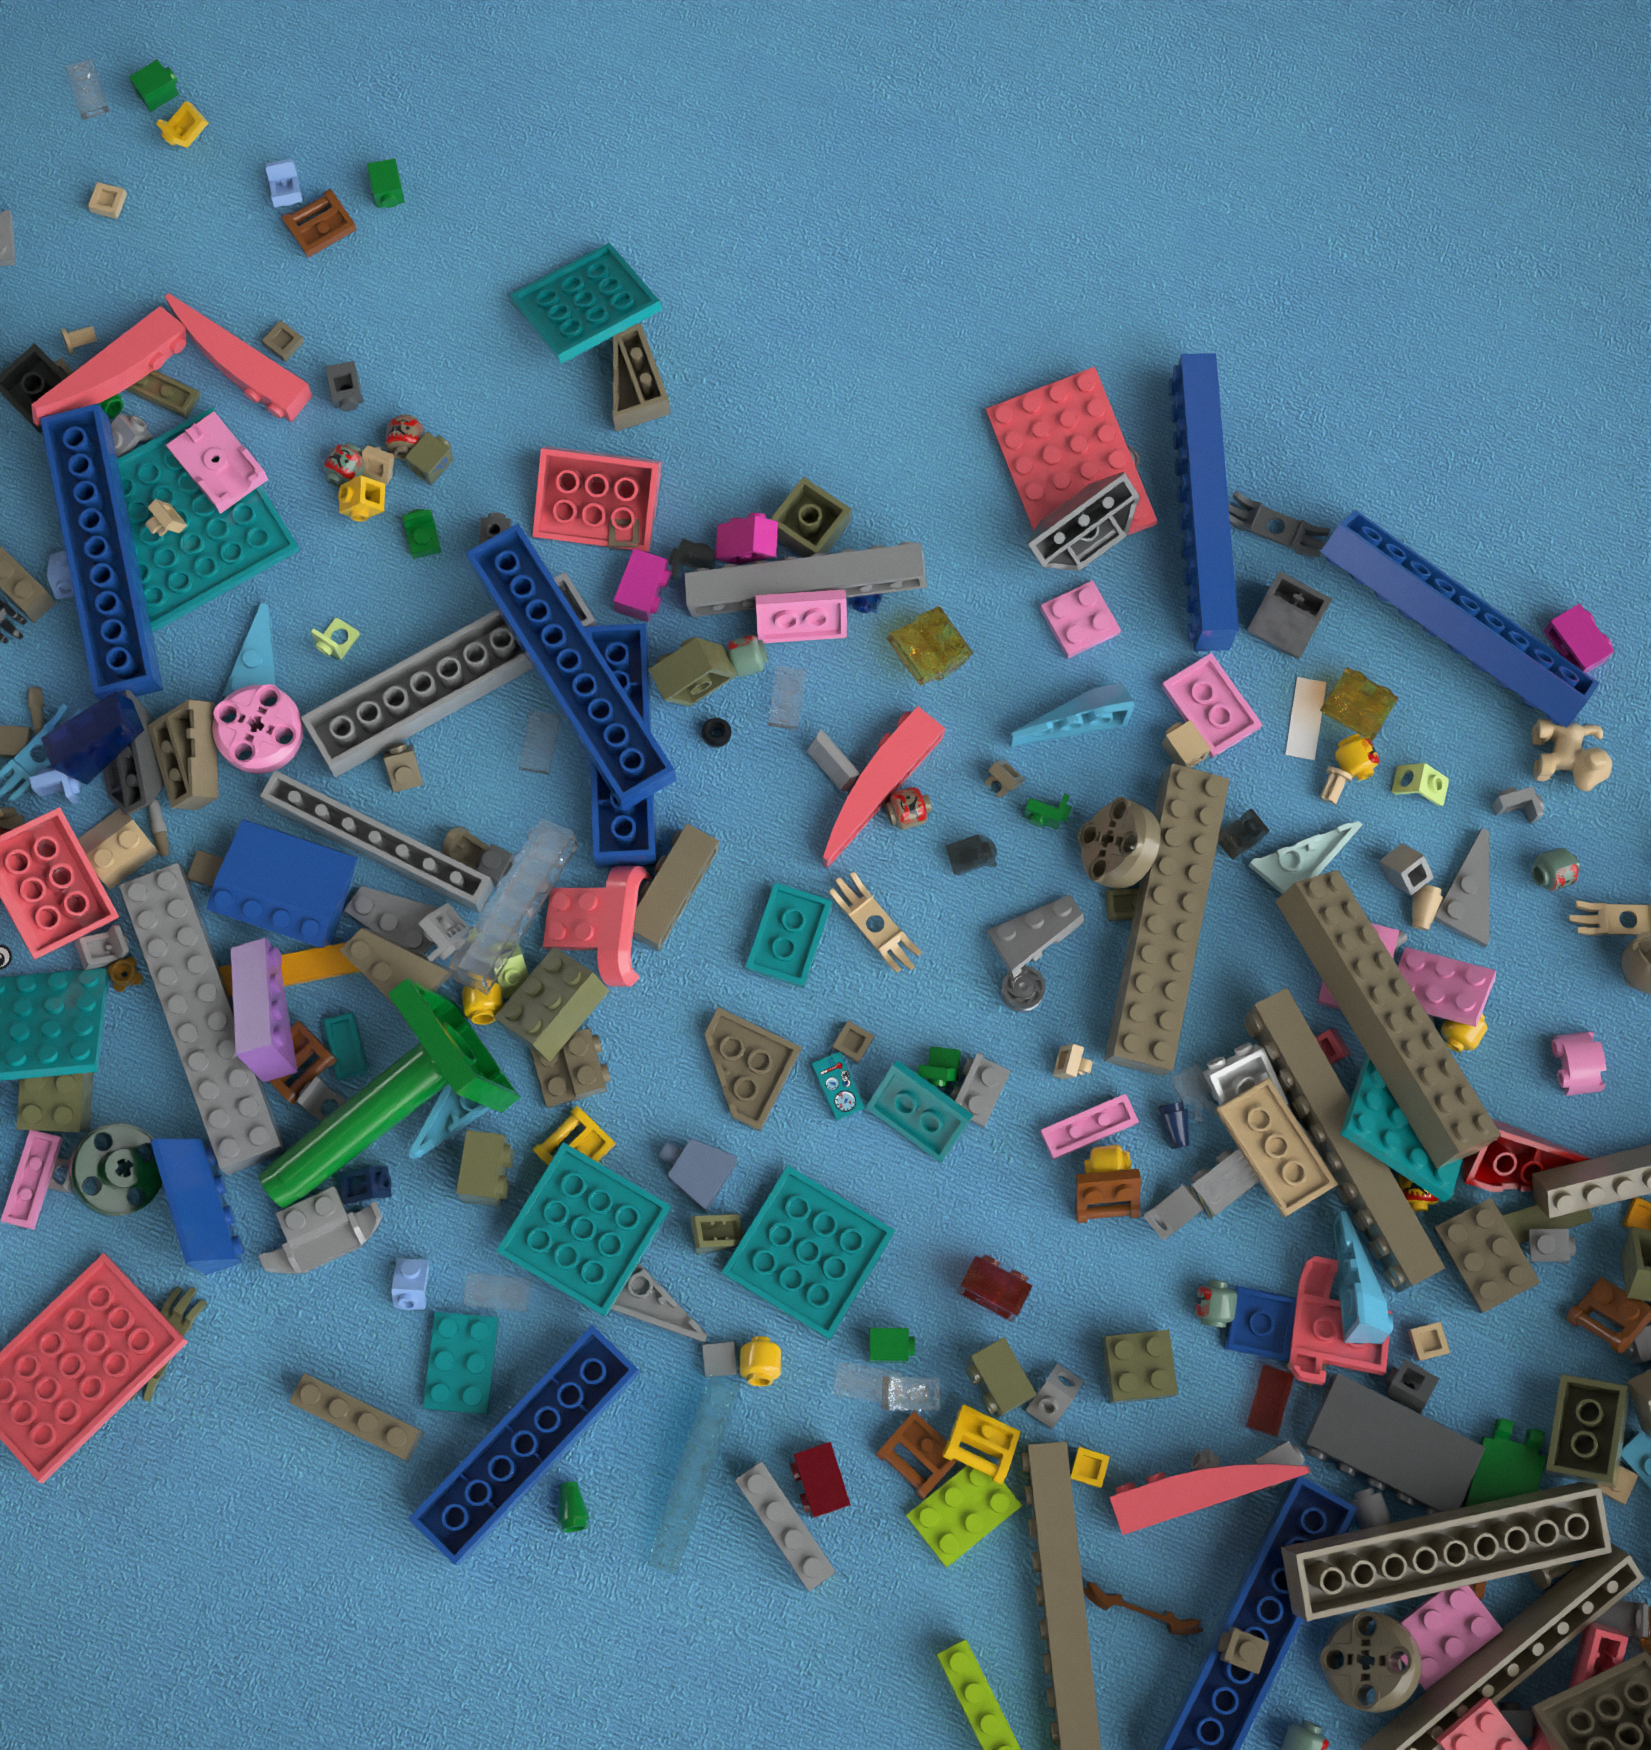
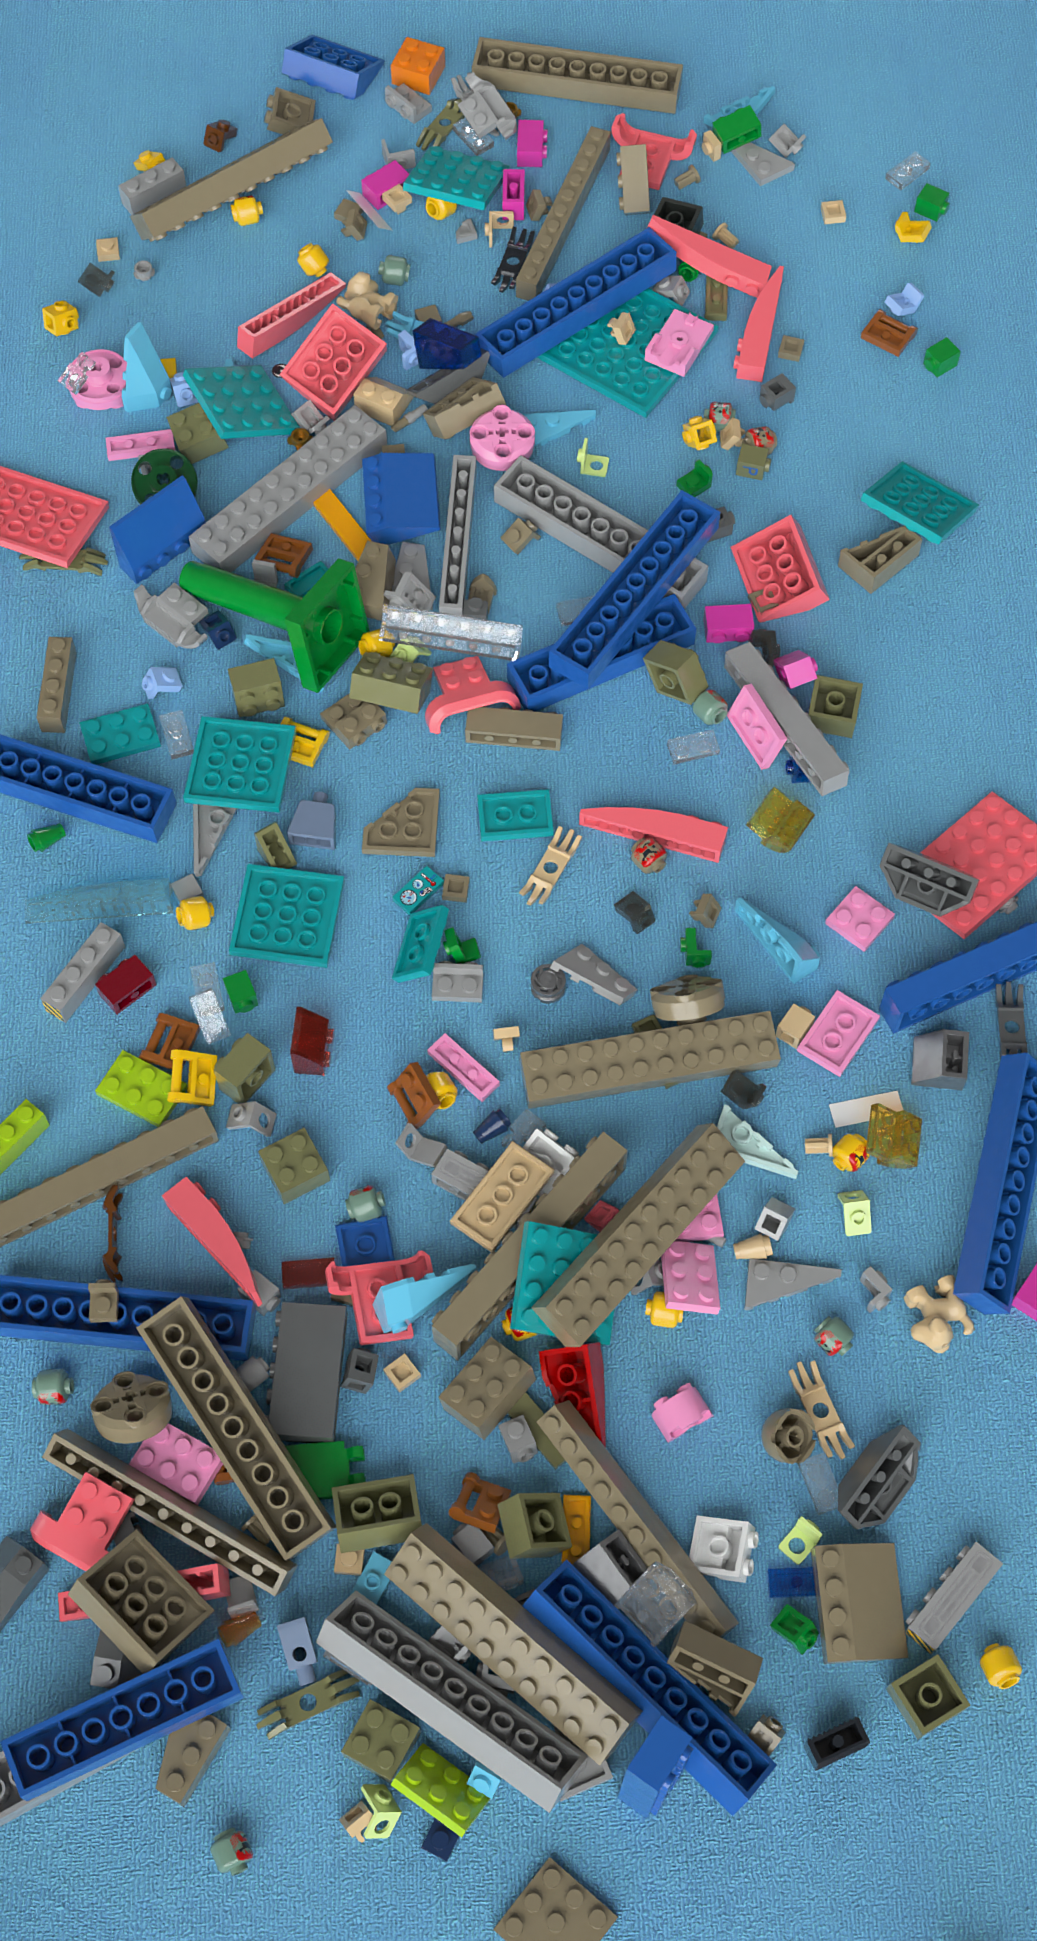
camera: 70 degrees right, 10 degrees down
medium lavender wedge [231,938,298,1082] -> none
black plate [702,718,732,748] -> none
light grey tile [807,730,860,792] -> none
yellow plate [1070,1447,1110,1488] -> none

